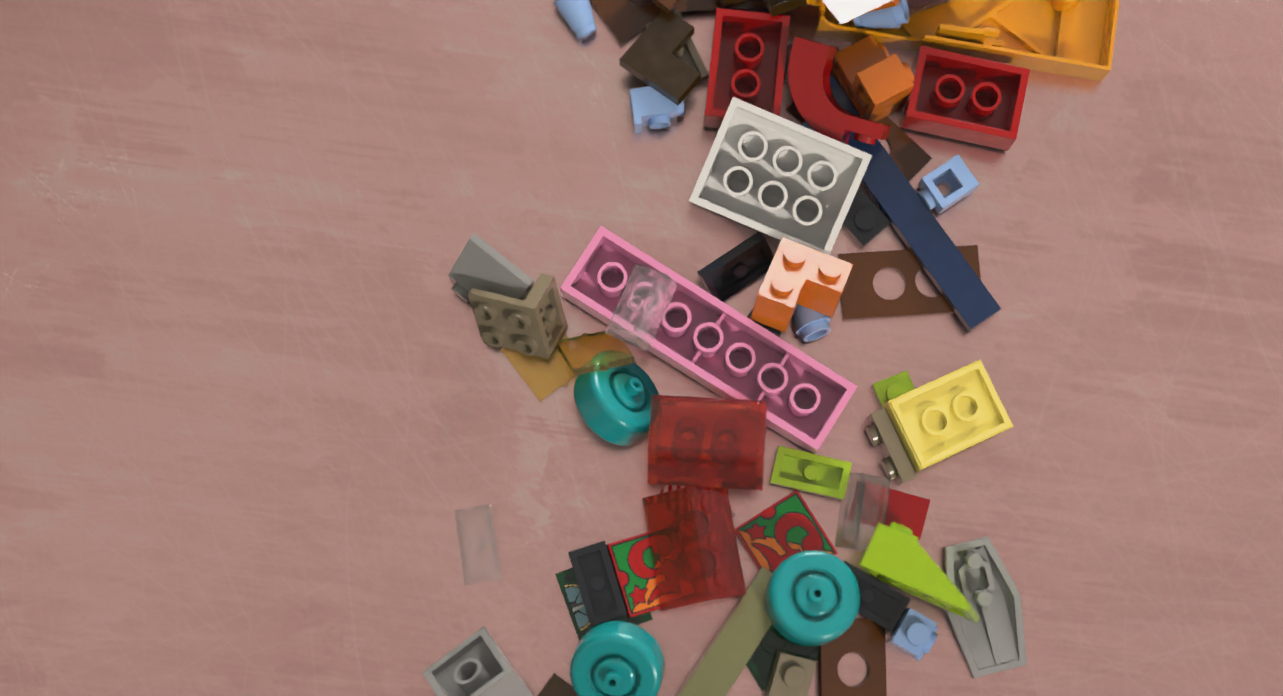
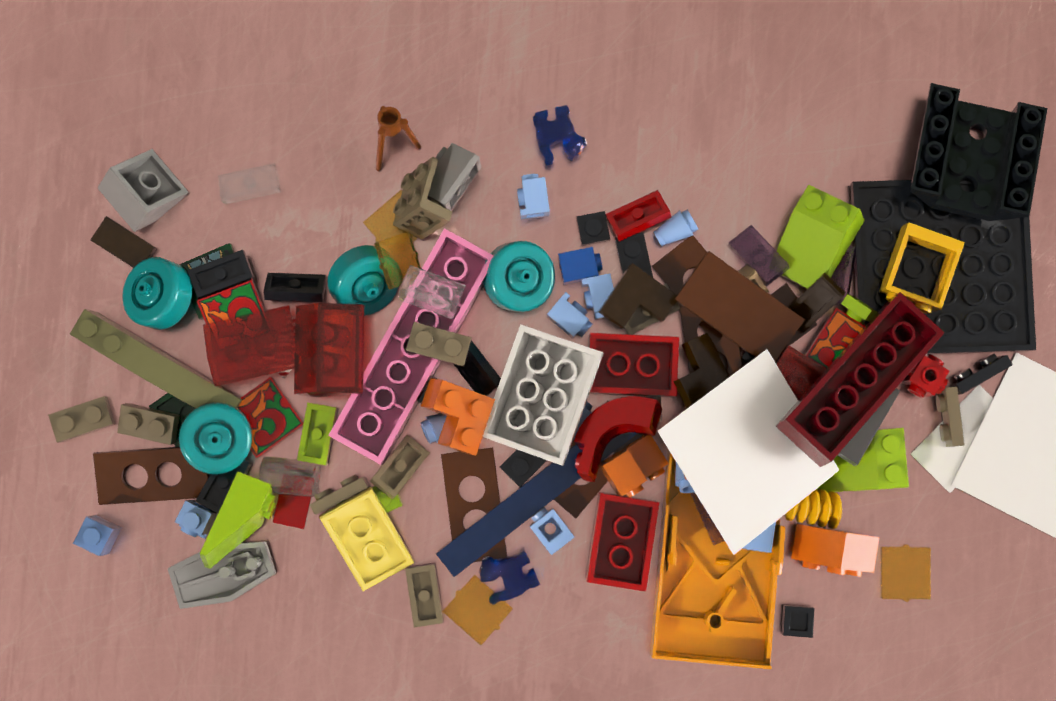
camera: 90 degrees right, 5 degrees up
none -> black plate [263,273,326,302]
none -> dark tan plate [370,435,430,499]
none -> dark orange plant [376,106,421,171]
none -> dark tan plate [405,563,444,628]
none -> dark tan plate [406,322,472,367]
none -> clear yellow piece [442,574,513,645]
none -> clear blue animal [479,549,540,605]
none -> teal wheel [483,241,555,312]
none -> light blue brick [517,174,550,219]
none -> clear blue animal [533,105,587,166]
none -> light blue brick [546,292,593,339]
none -> blue brick [558,247,603,285]
none -> black plate [576,211,610,246]
none -> red plate [606,190,671,241]
none -> black plate [615,232,653,277]

